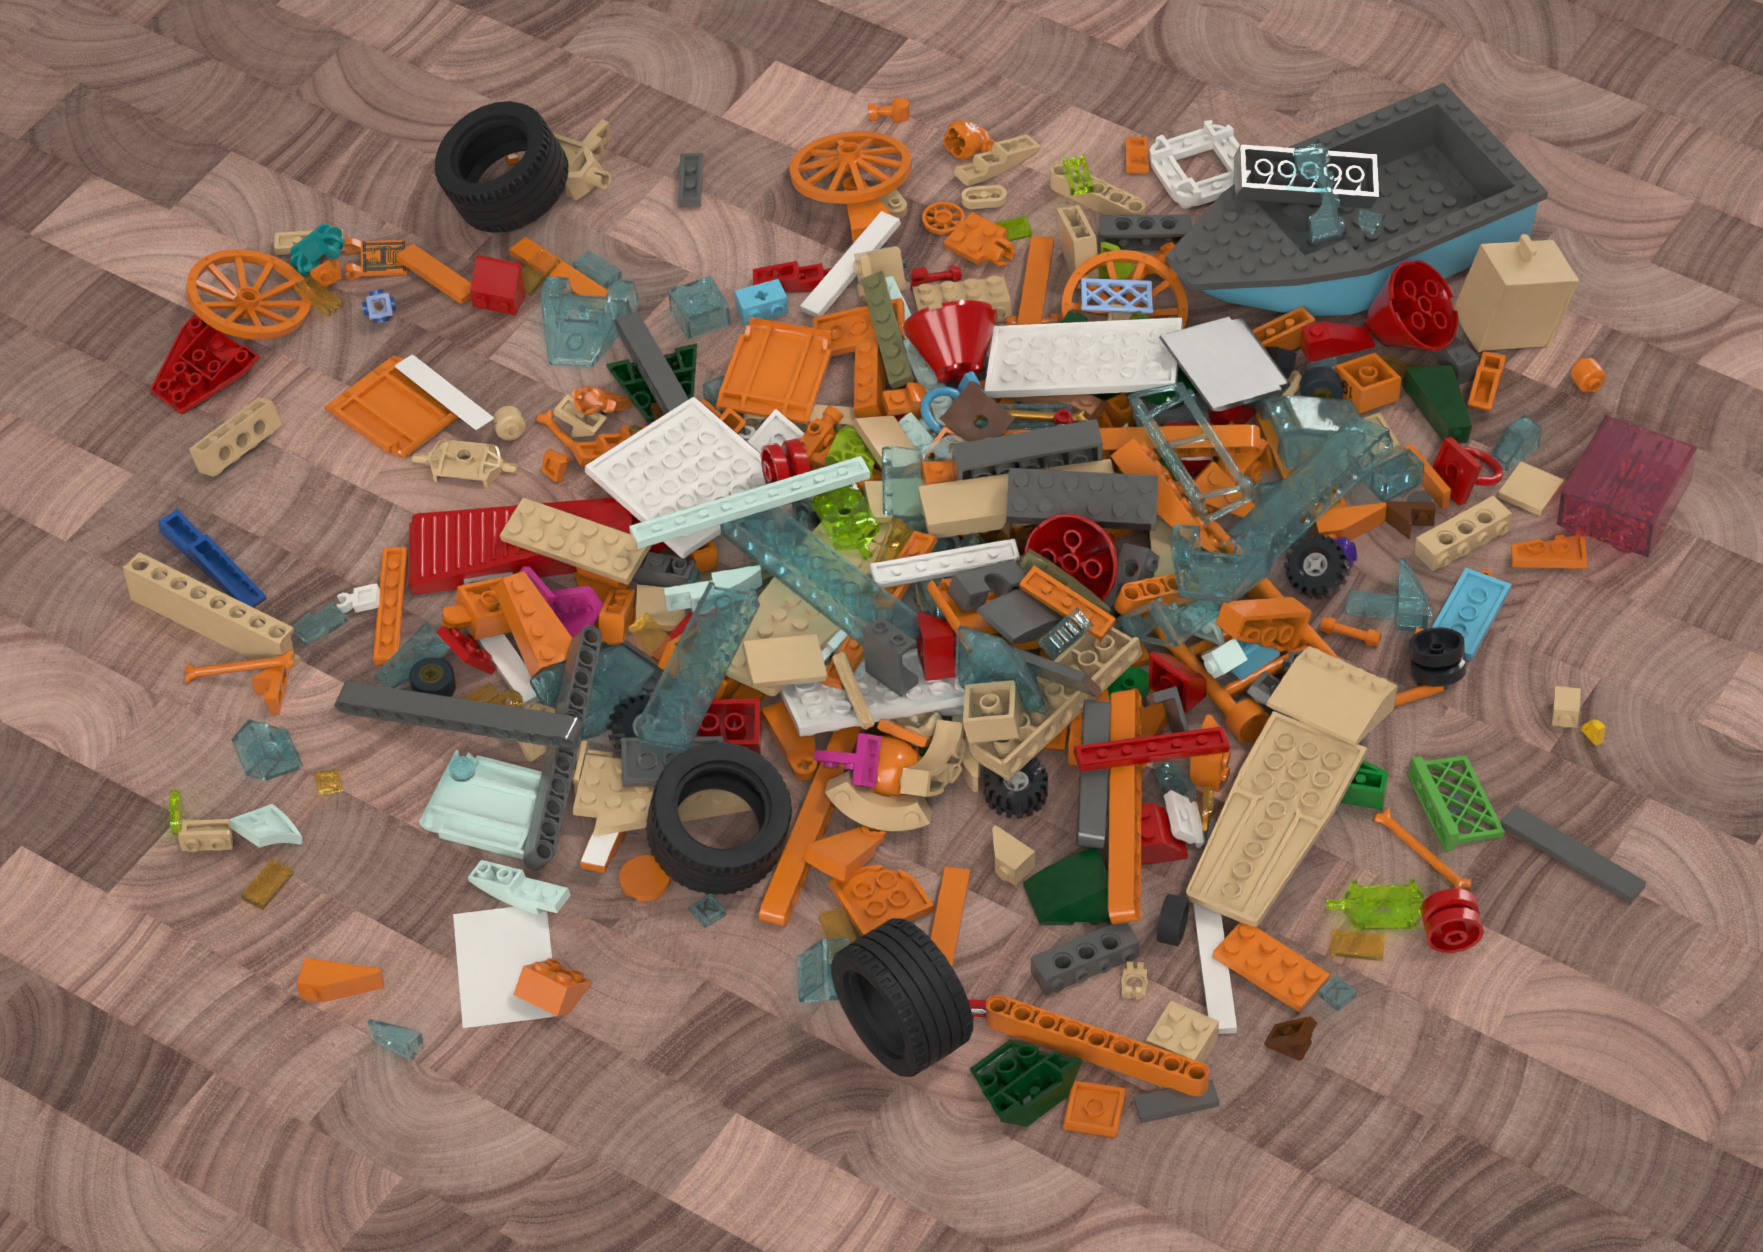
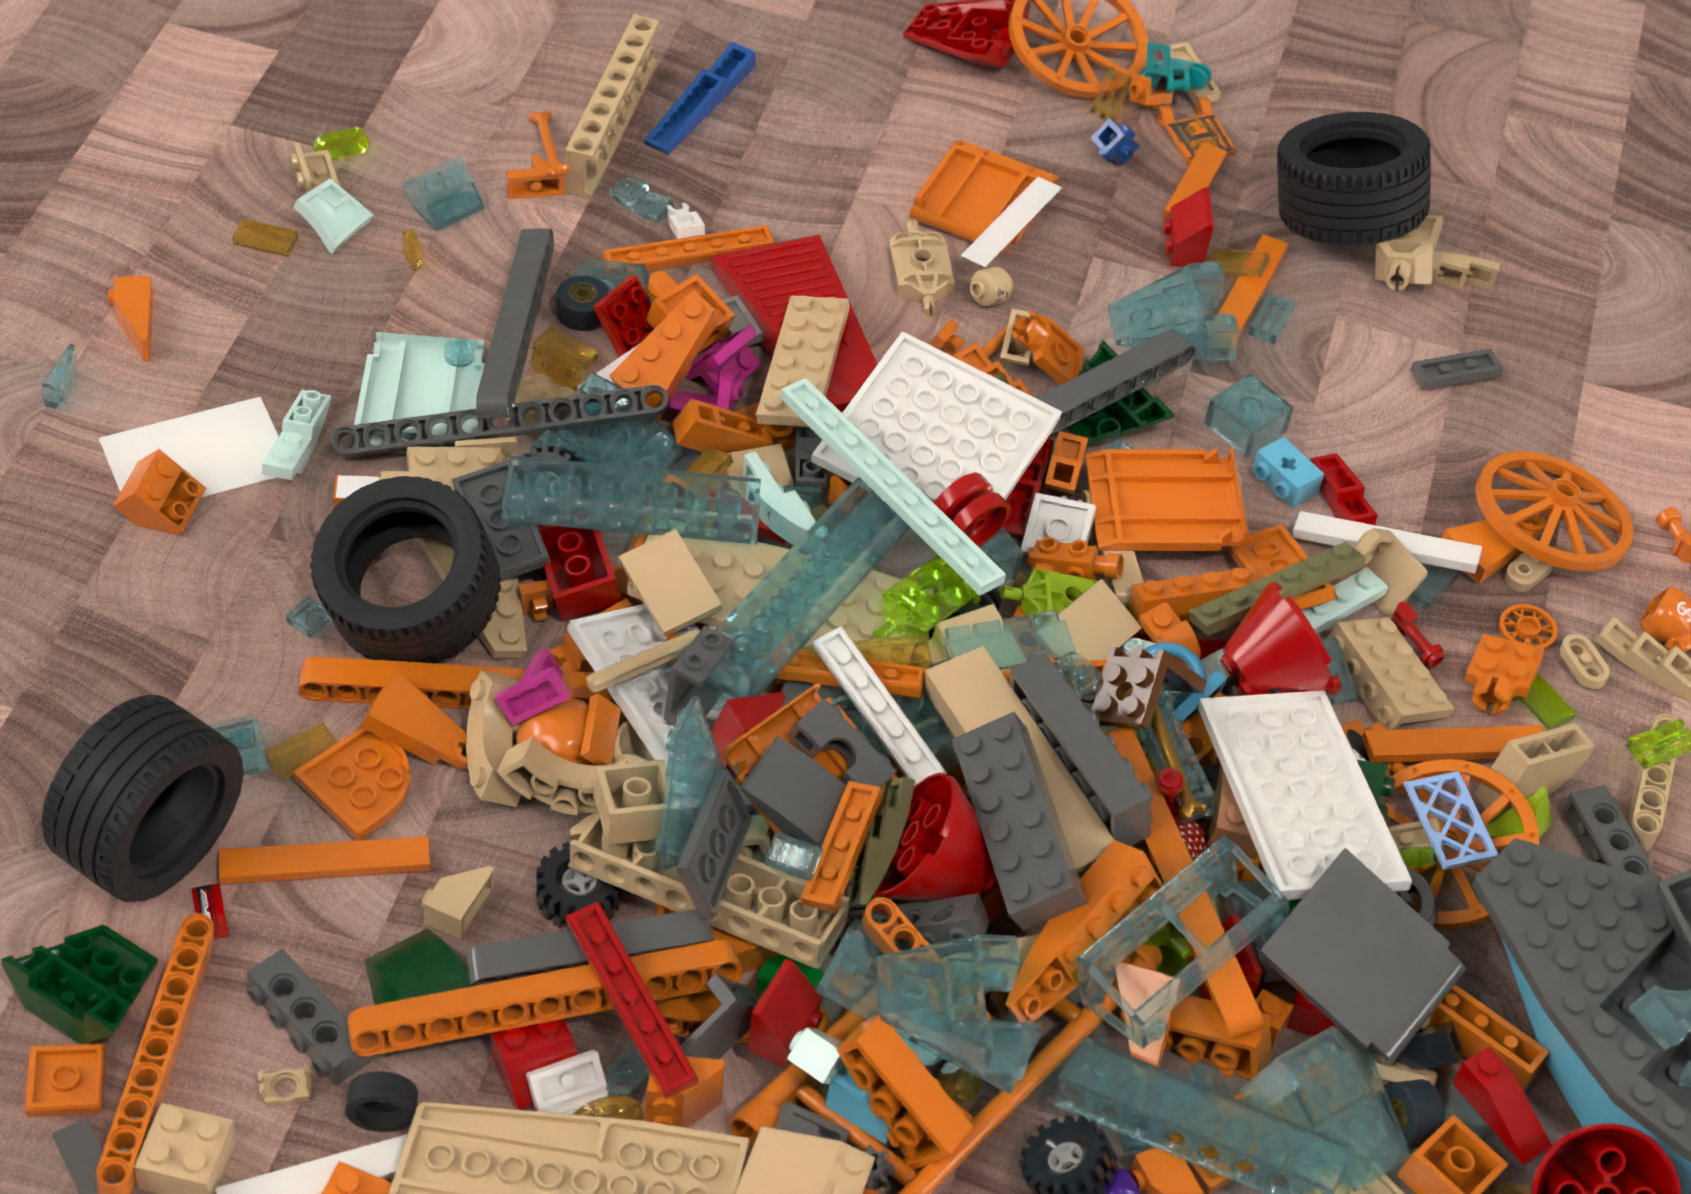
camera: 65 degrees right, 0 degrees up
tan brick [189,397,282,477] -> none

